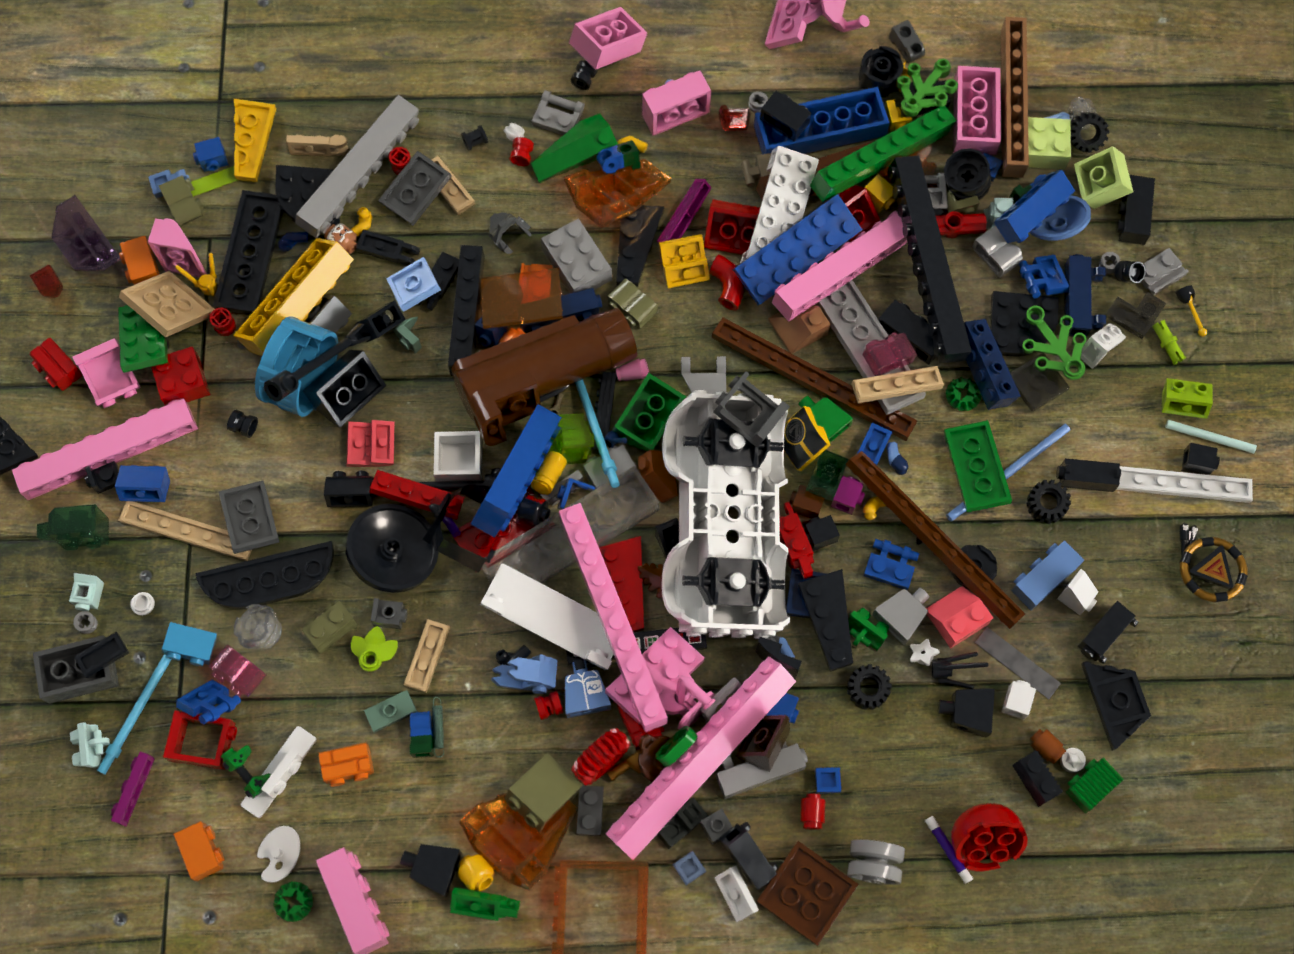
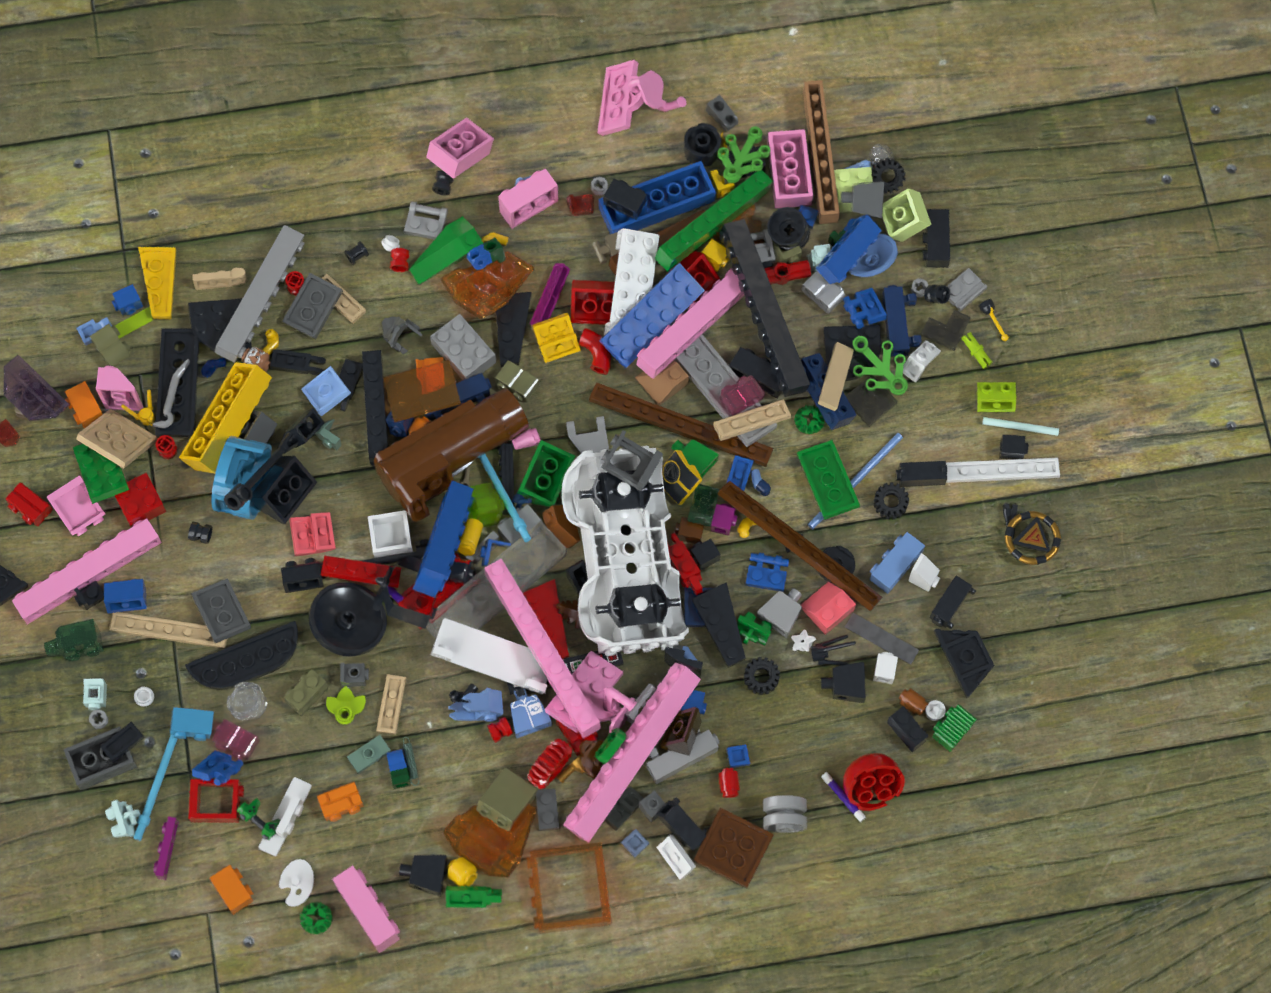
camera: 10 degrees left, 0 degrees up
none -> light grey piece [153,359,190,428]
none -> tan tile [818,342,854,411]
none -> dark grey torso [841,181,884,218]

